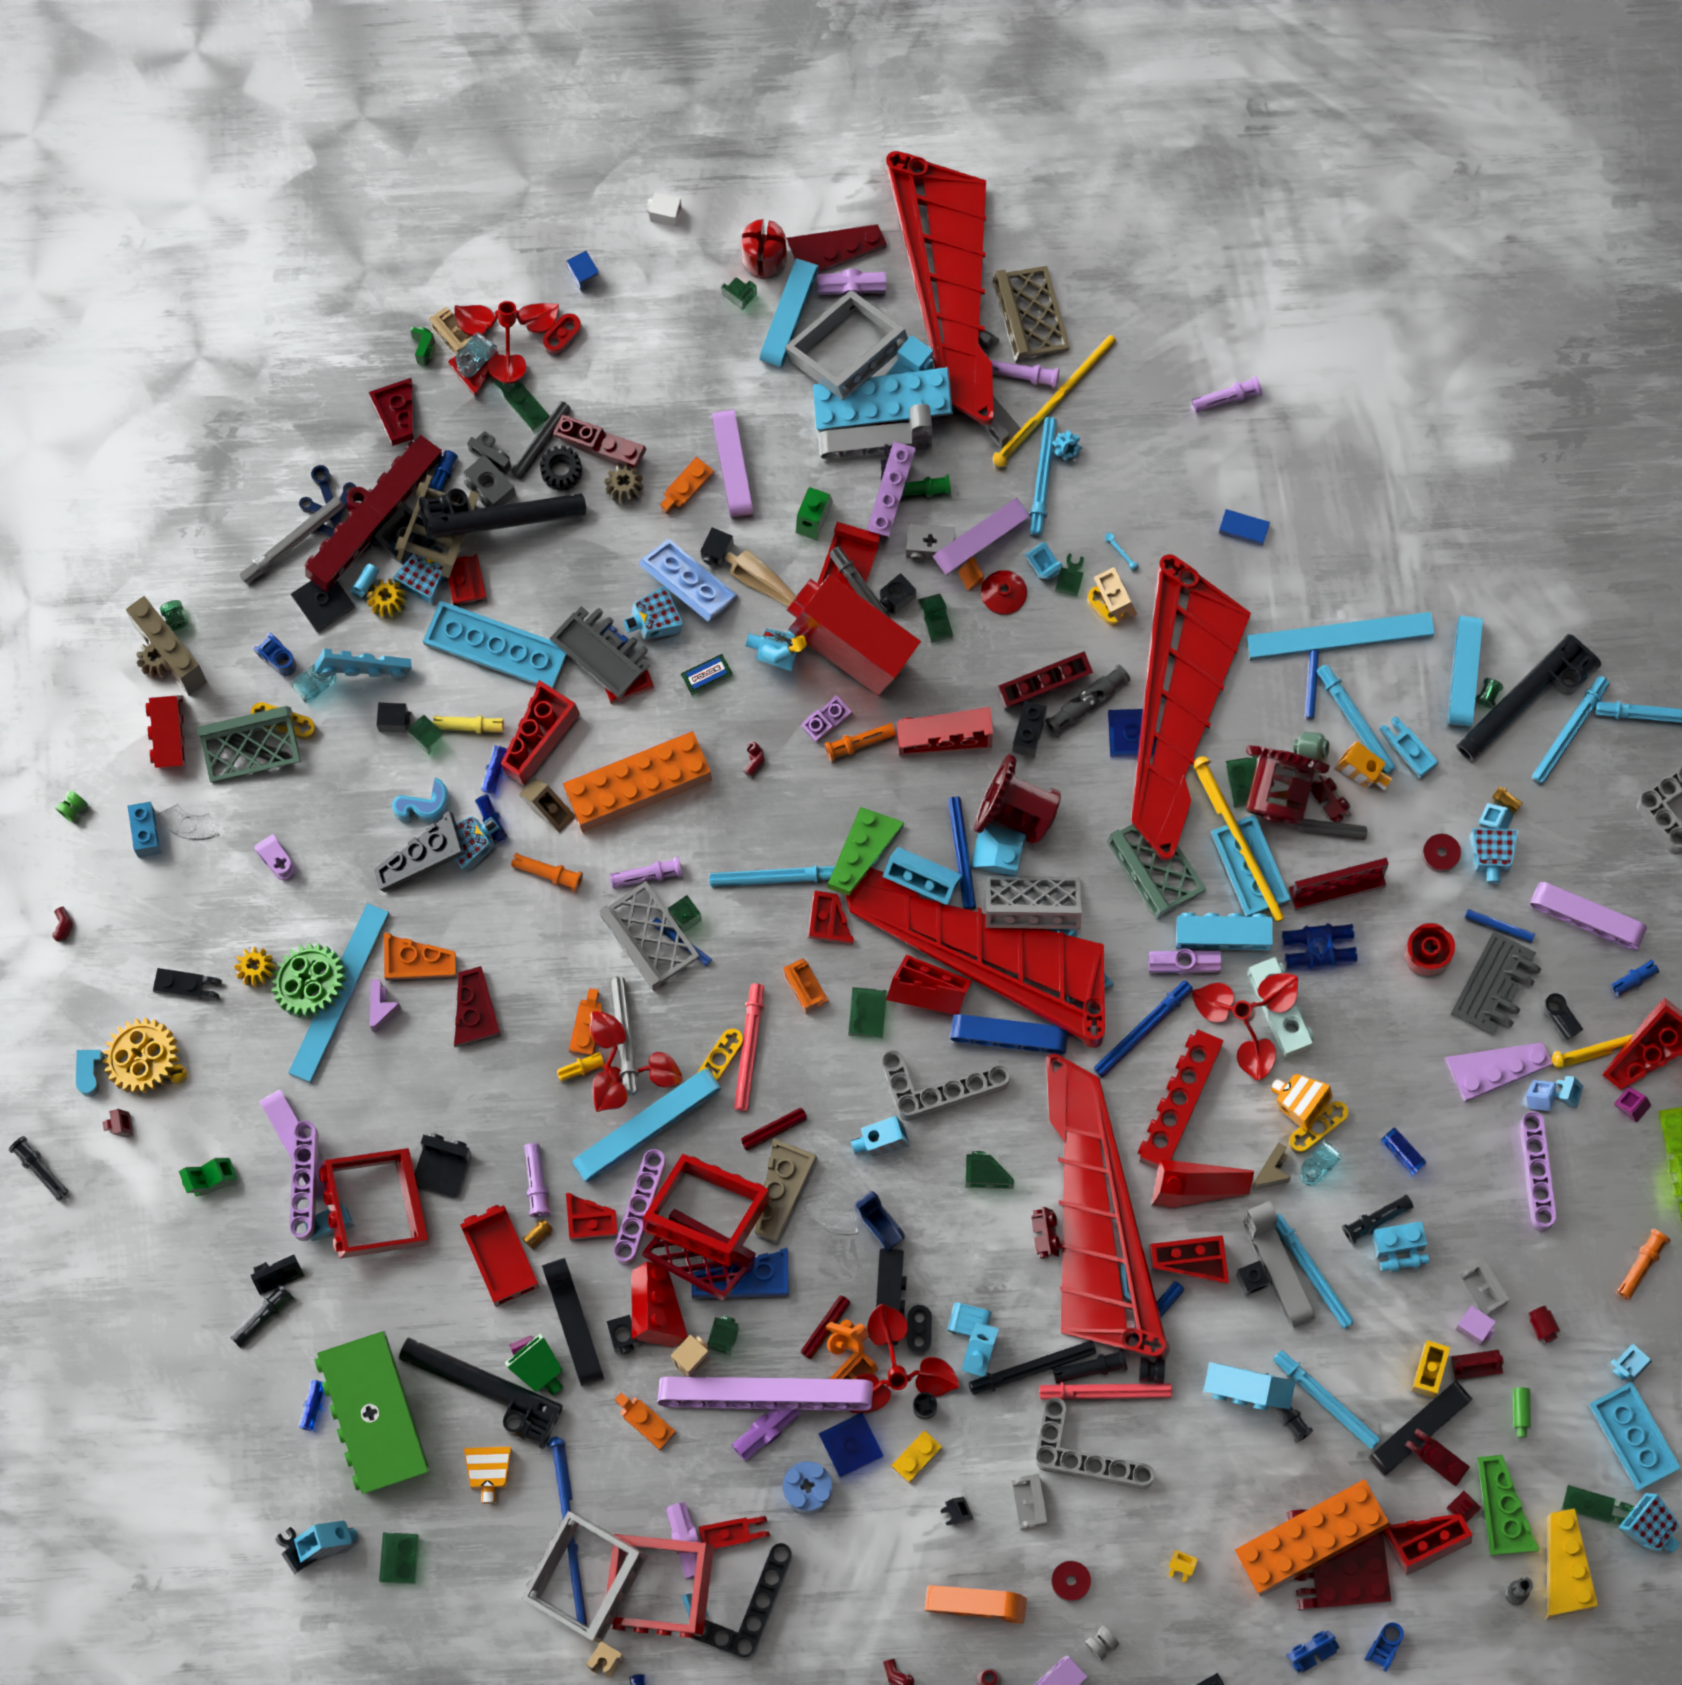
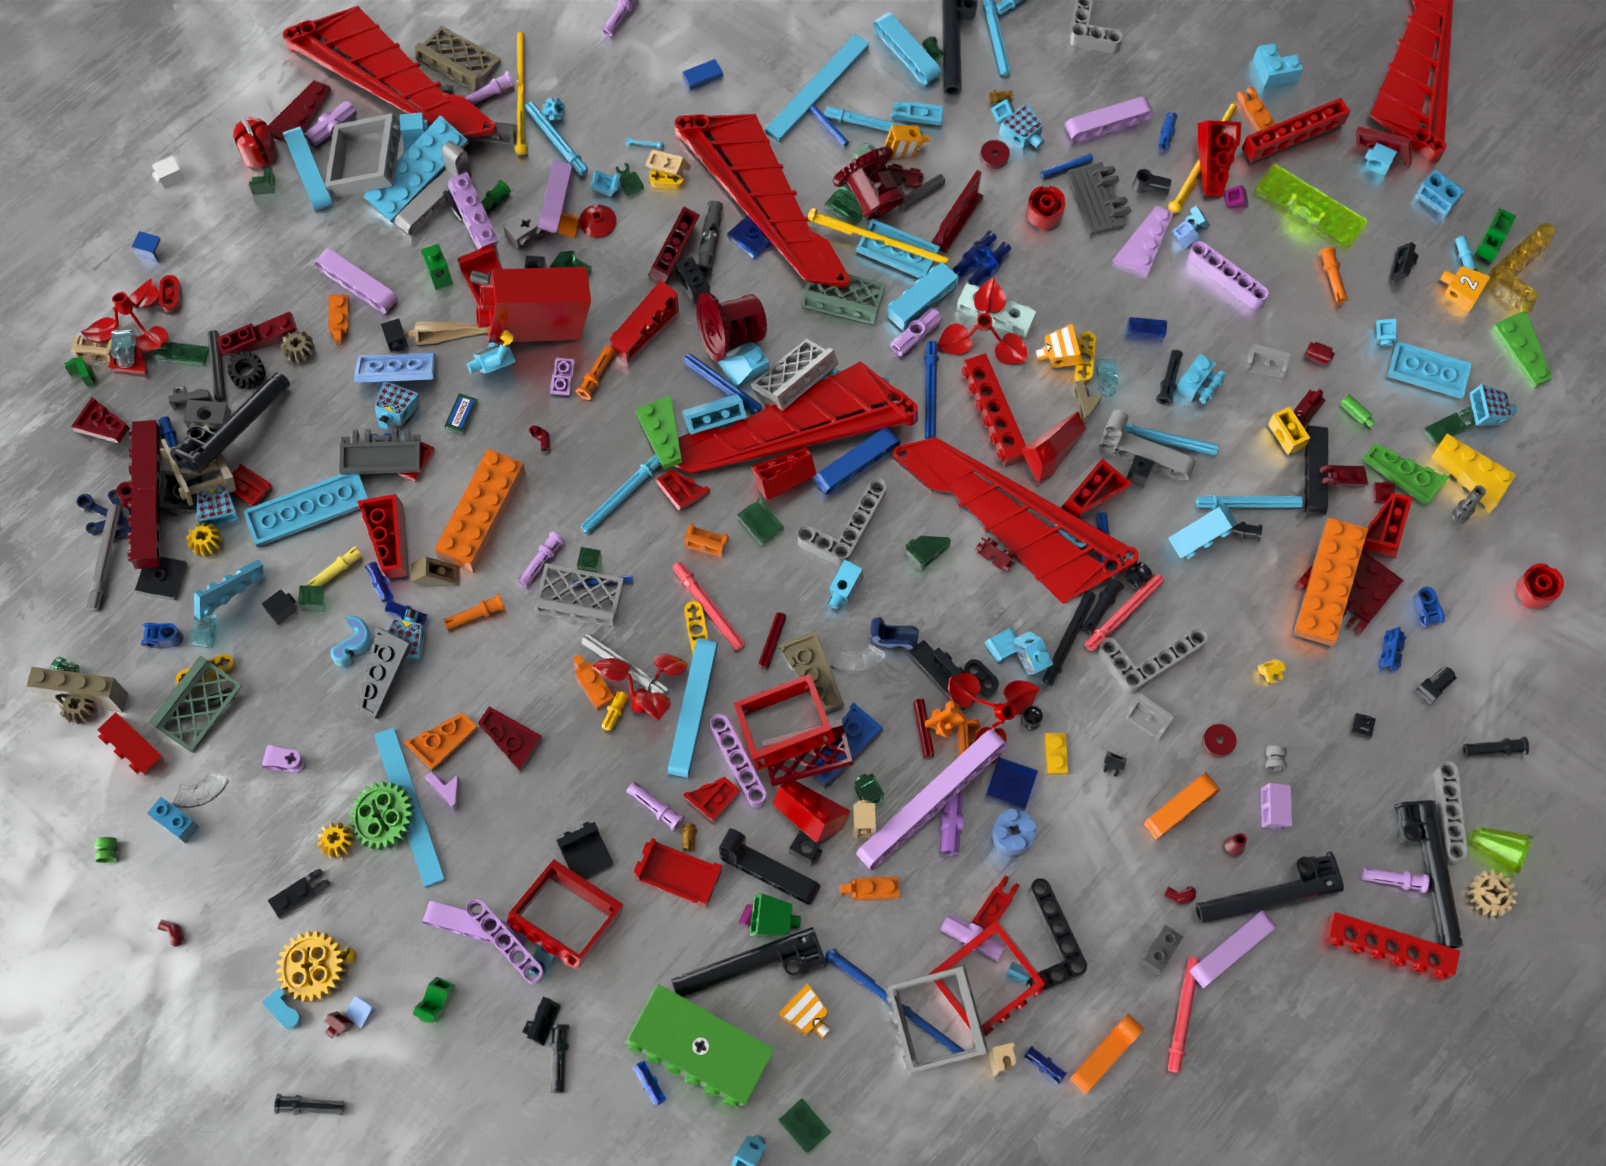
camera: 50 degrees left, 5 degrees down
medium azure piece [350,564,379,598] -> none
lavender brick [1456,1305,1496,1345] -> none
none -> light blue slope [344,996,375,1028]

